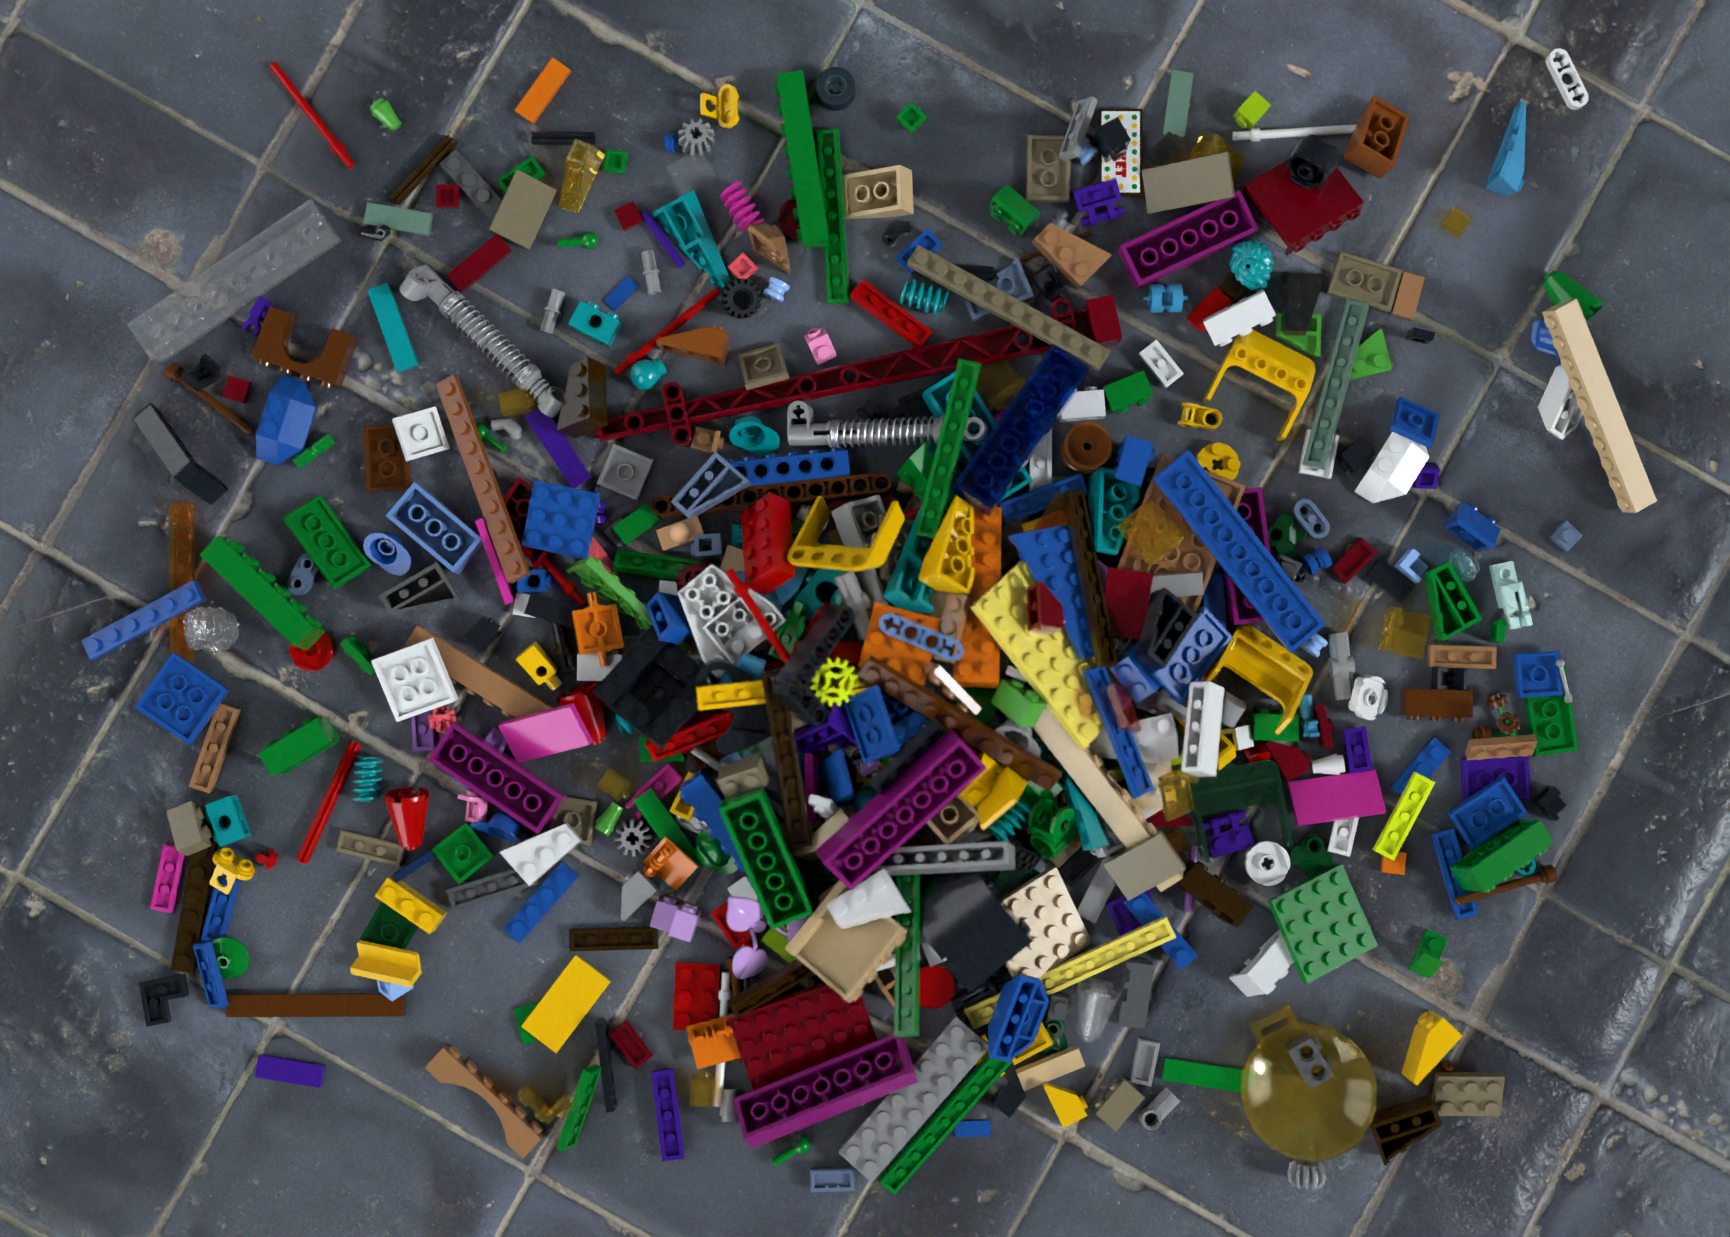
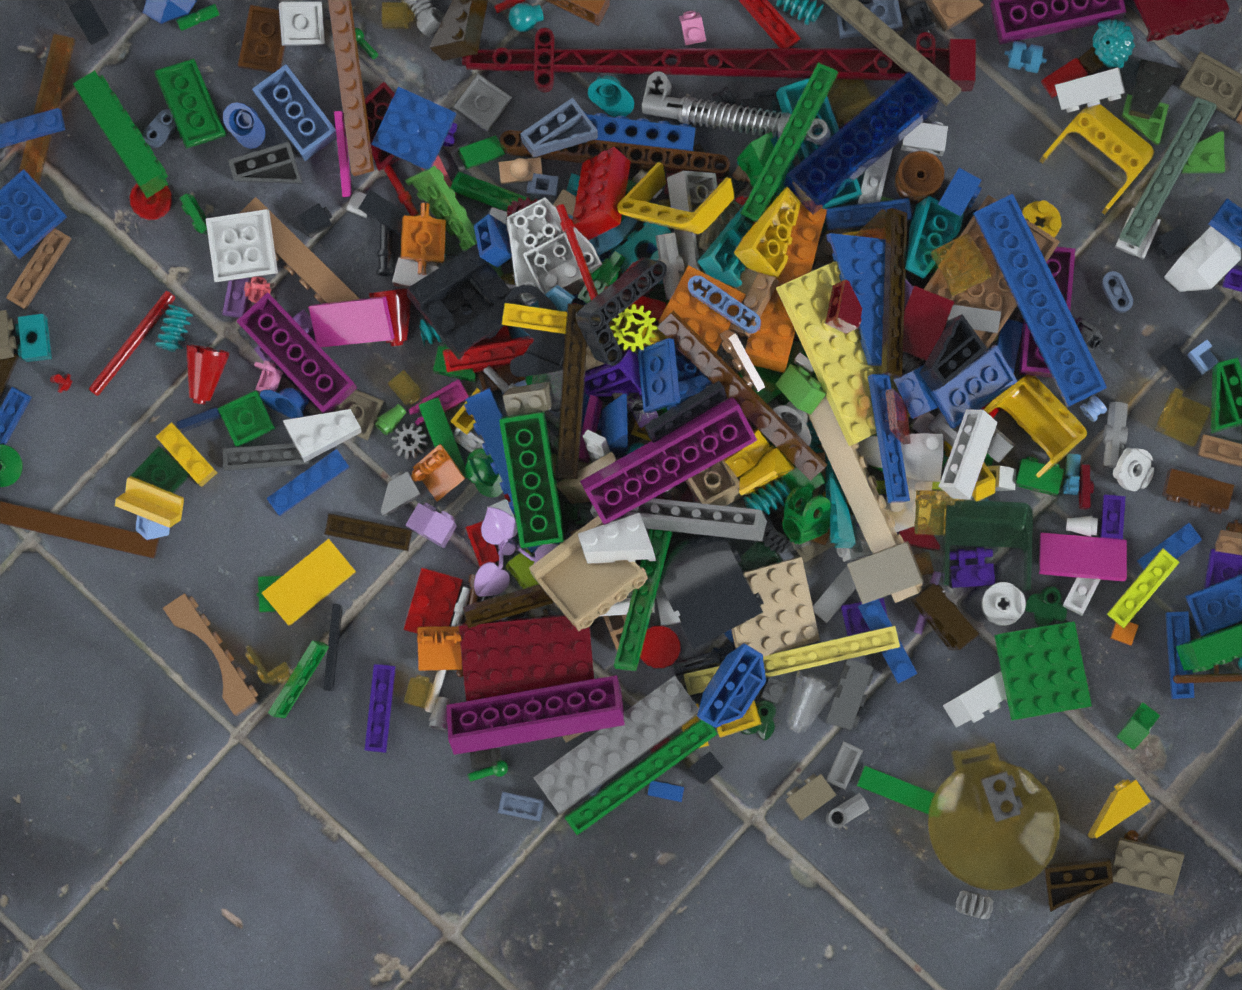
camera: 15 degrees right, 5 degrees down
clear hair [183,606,240,654] -> none
yellow bracket [209,847,255,894] -> none
dark purple tile [255,1054,326,1088] -> none
green brick [258,717,341,777] -> none
dark tan tile [336,829,406,867] -> none
light grey arm [491,418,522,440] -> none
yellow torso [516,641,562,691] -> none
blue brick [517,570,551,593] -> none
dark purple tile [524,407,592,488] -> none
dark red tile [608,1020,654,1070] -> none
medium nougat bracket [691,426,725,454] -> none
dark tan tile [737,343,789,390] -> none
tan tile [1015,1045,1085,1091] -> none
yellow slope [1042,1082,1088,1128] -> none
black tile [1058,846,1103,887] -> none
green brick [1101,370,1154,415] -> none
white plate [1138,339,1184,389] -> none
yellow piece [1177,402,1222,431] -> none
red tile [1241,740,1271,770] -> none
dark red slope [1263,740,1311,782] -> none
dark green plate [1267,513,1307,557] -> none
blue wheel [1301,547,1332,576] -> none
dark red tile [1329,537,1377,584] -> none
black bracket [1431,667,1468,690] -> none

